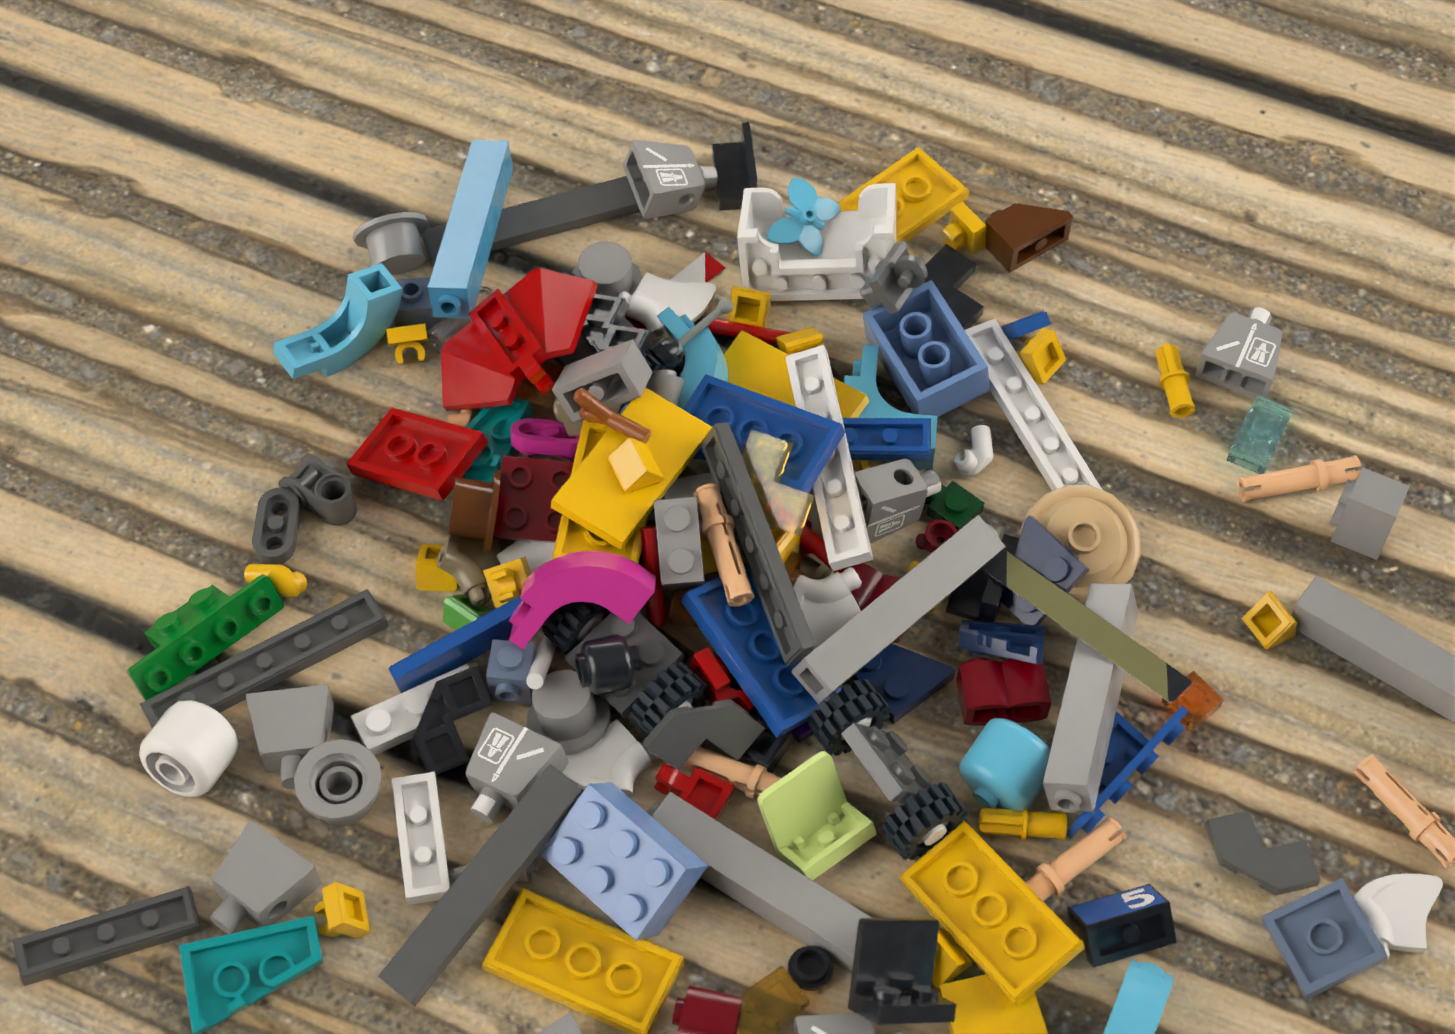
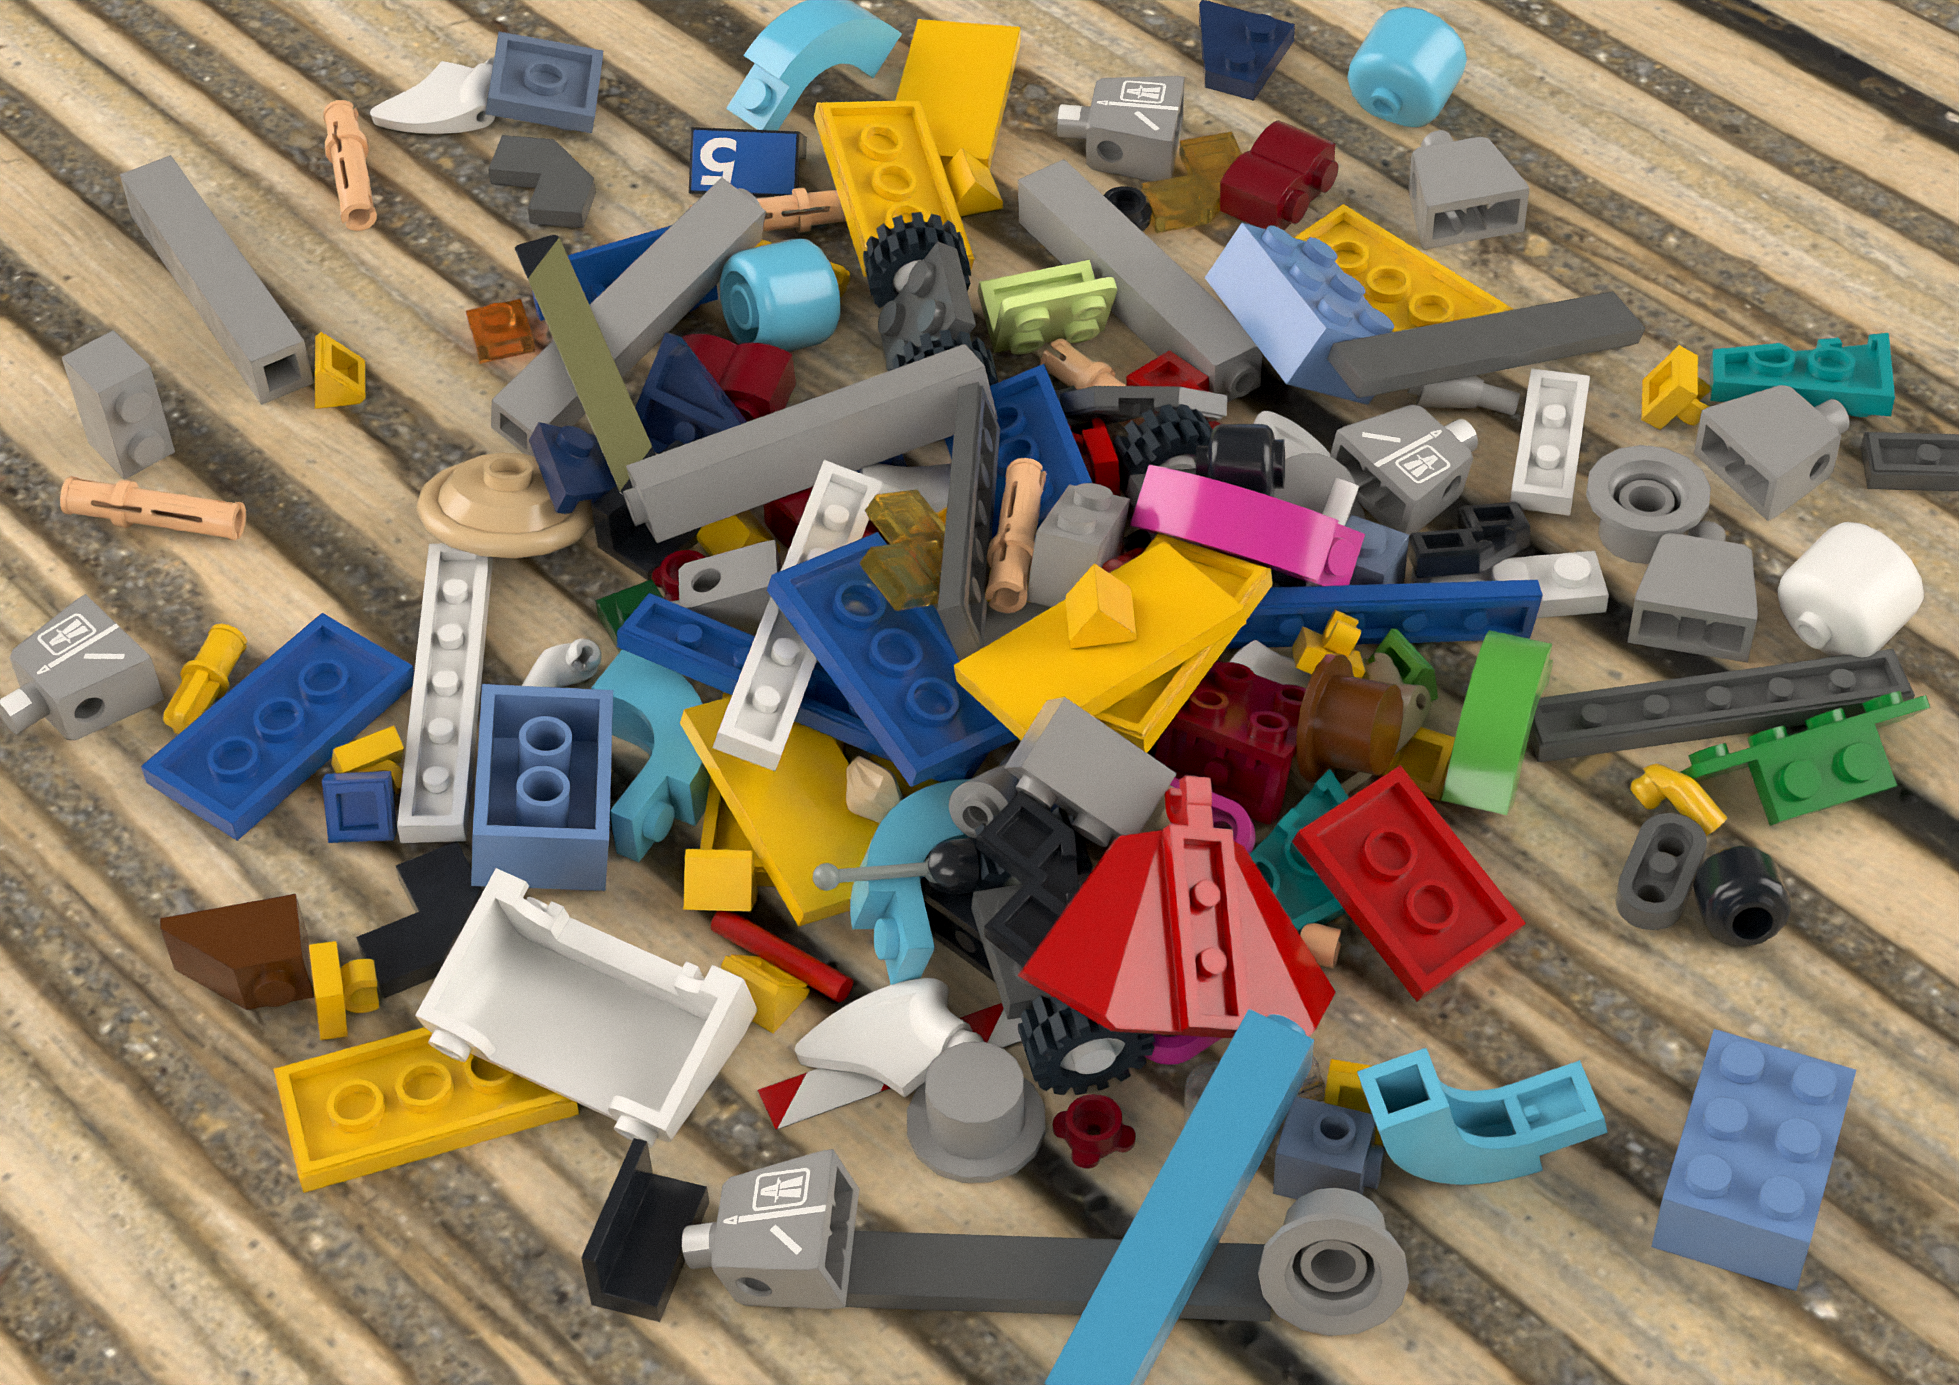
camera: 155 degrees left, 10 degrees down
dark grey piece [278,453,357,525] -> none
dark orange piece [573,388,651,444] -> none
medium azure piece [766,177,840,256] -> none
black bracket [847,917,957,1025] -> none
dark grey hips [860,240,928,314] -> none
clear light blue plate [1226,395,1294,474] -> none
none -> blue plate [141,613,414,841]
none -> bright green arch [1442,630,1553,815]
none -> medium blue brick [1651,1029,1856,1291]
none -> black head [1693,846,1791,947]

